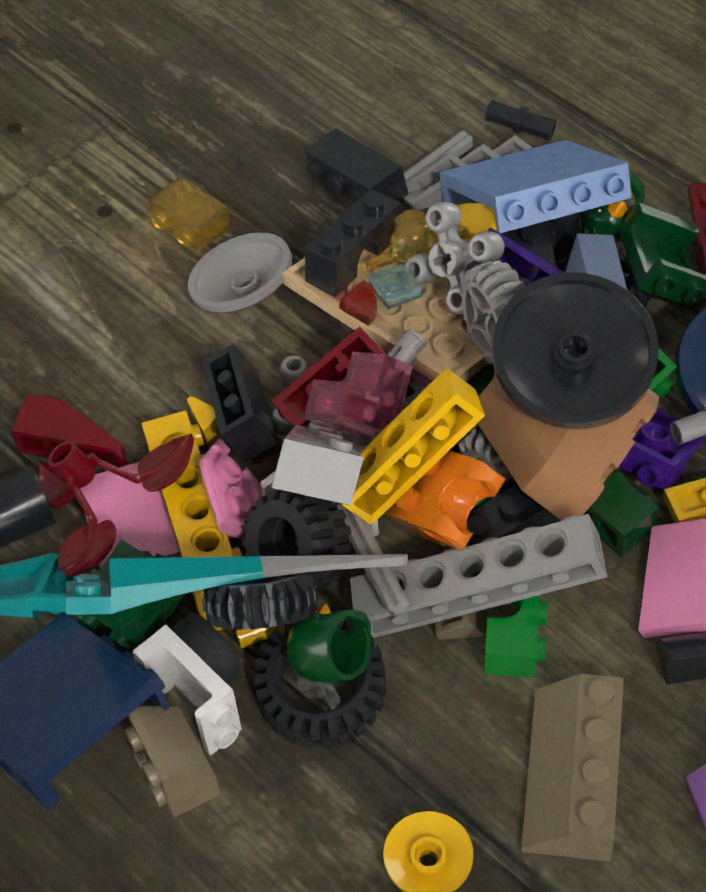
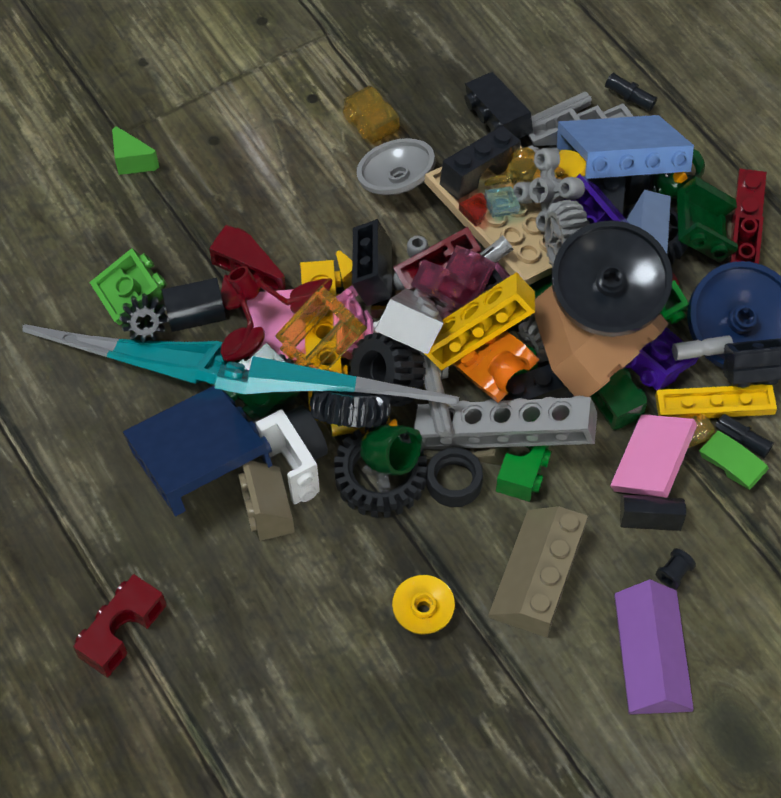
camera: 10 degrees right, 5 degrees up
none -> clear yellow window [275,285,367,371]
none -> black tyre [427,448,483,507]

